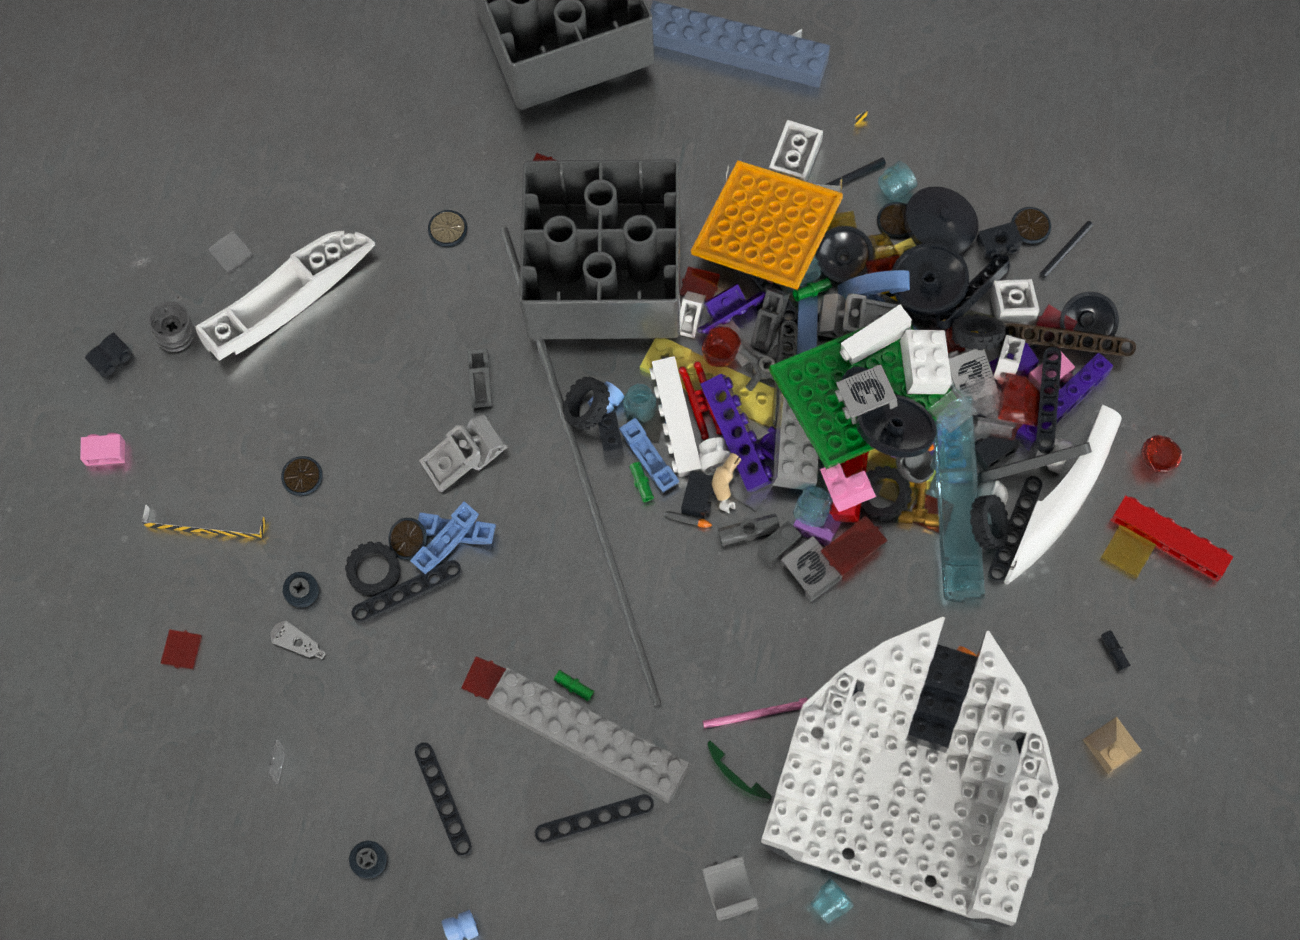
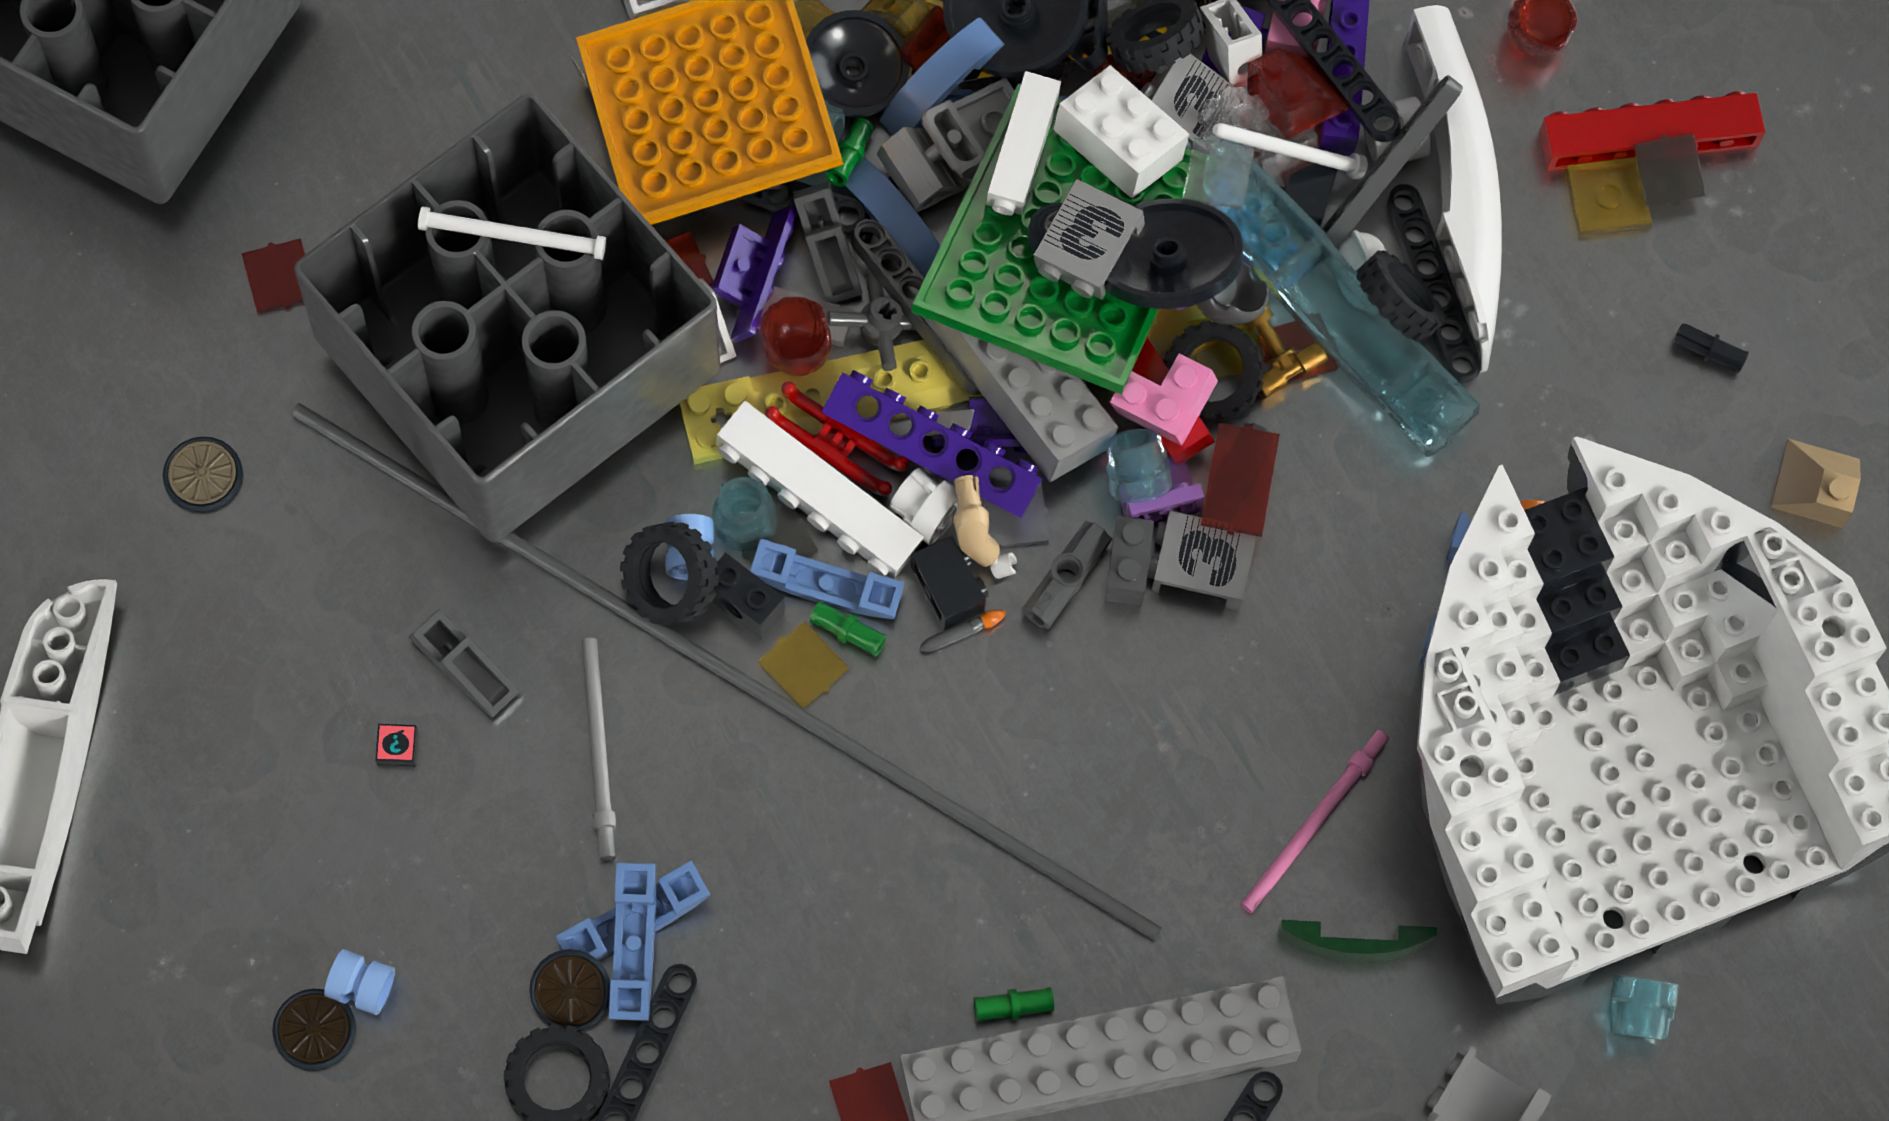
camera: 50 degrees left, 0 degrees up
light grey piece [419,415,508,492] -> none
none -> light blue wheel [324,949,395,1015]
none -> tile [375,724,418,766]
none -> white bar [418,206,606,260]
none -> light grey bar [582,638,617,860]
none -> clear yellow piece [758,621,849,709]
none -> white bar [1212,123,1368,180]
none -> clear smoke piece [1634,133,1705,207]

